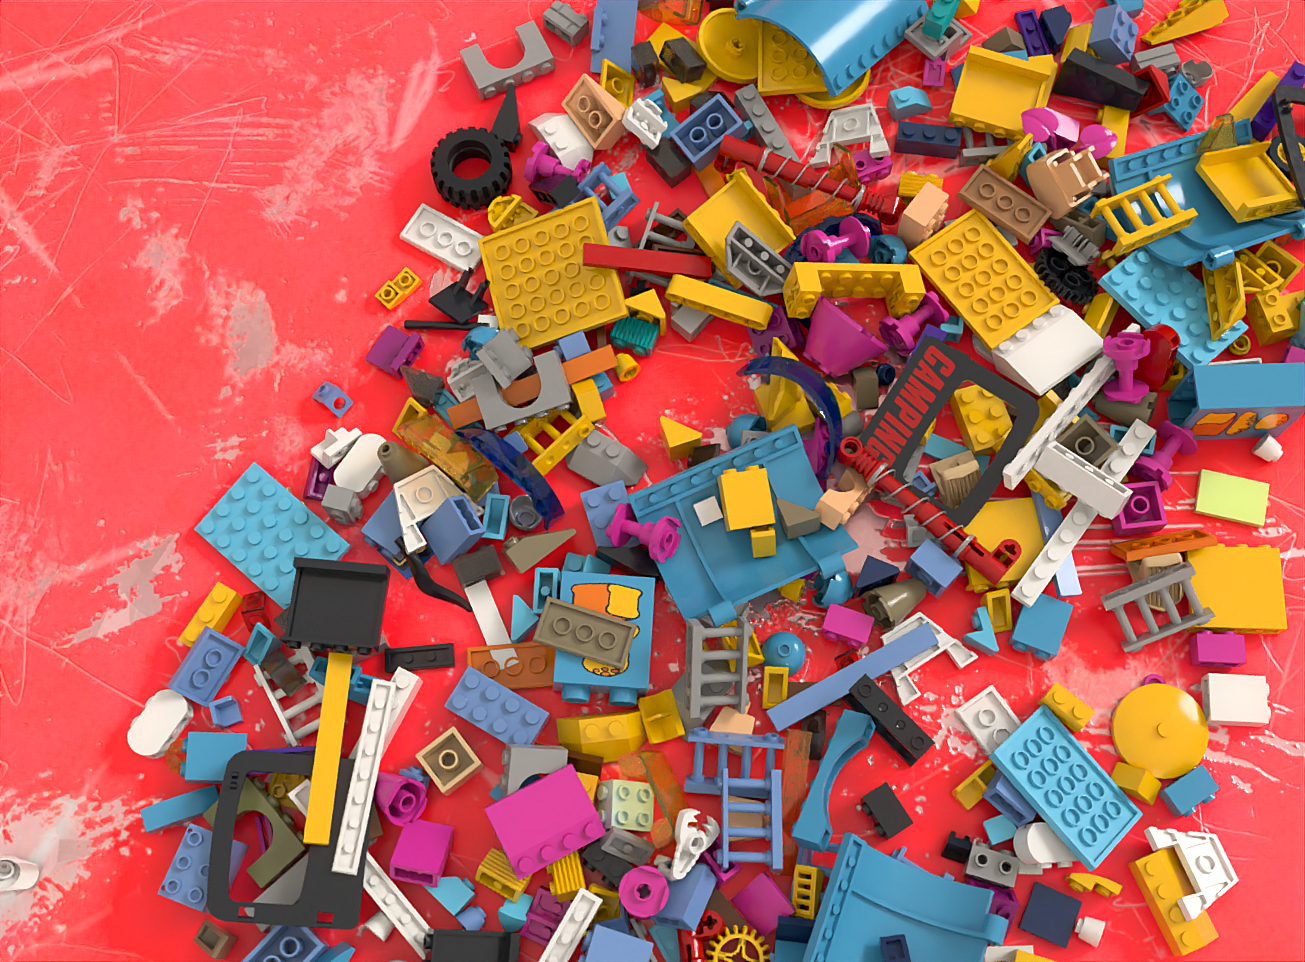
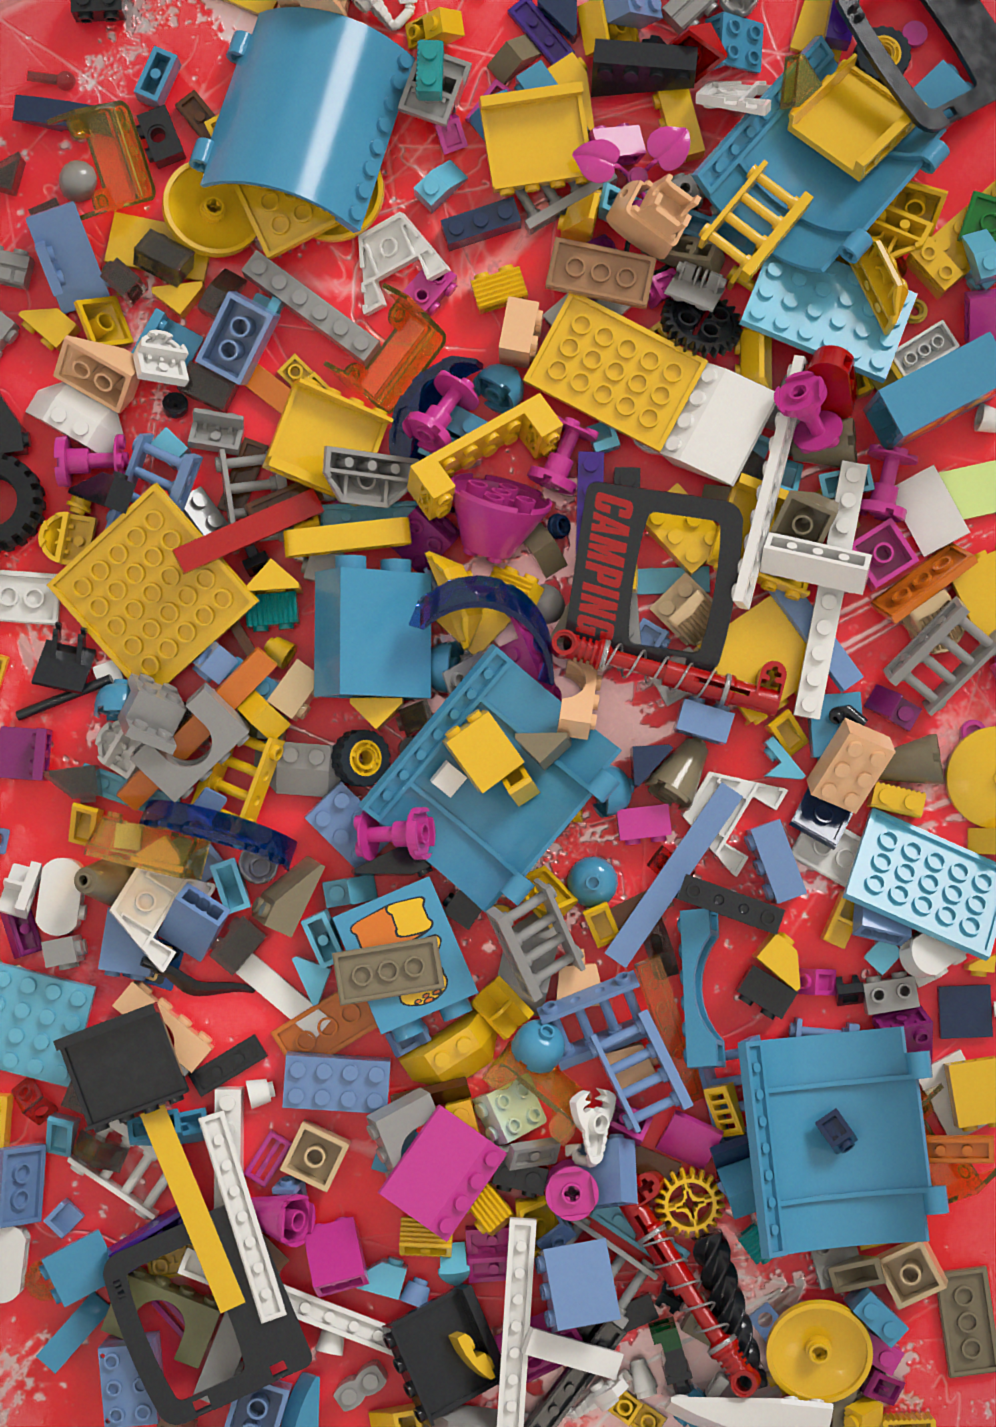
camera: 25 degrees left, 15 degrees up
red piece [714,134,904,225] -> none
none -> yellow slope [18,308,81,352]
none -> yellow plate [66,495,91,516]
none -> light nougat arch [112,981,215,1073]
none -> black tile [162,392,188,419]
none -> light grey bracket [188,408,245,456]
none -> dark pink tile [244,1129,293,1188]
none -> white hat [245,1079,276,1109]
none -> tan brick [267,659,320,722]
none -> dark azure brick [314,555,431,701]
none -> black wheel [331,730,391,787]
none -> medium blue bracket [385,1018,431,1058]
none -> black slope [442,890,482,930]
none -> dark azure cylinder [511,1019,565,1073]
none -> white wing [696,81,771,116]
none -> medium blue brick [744,819,807,904]
none -> yellow slope [752,932,800,991]
none -> dark blue tile [789,787,853,850]
none -> dark pink bracket [796,968,836,996]
none -> light nougat brick [806,718,895,814]
none -> black arm [829,705,868,726]
none -> magenta slope [864,684,922,732]
none -> dark tan cone [879,734,944,785]
none -> white tile [895,465,971,557]

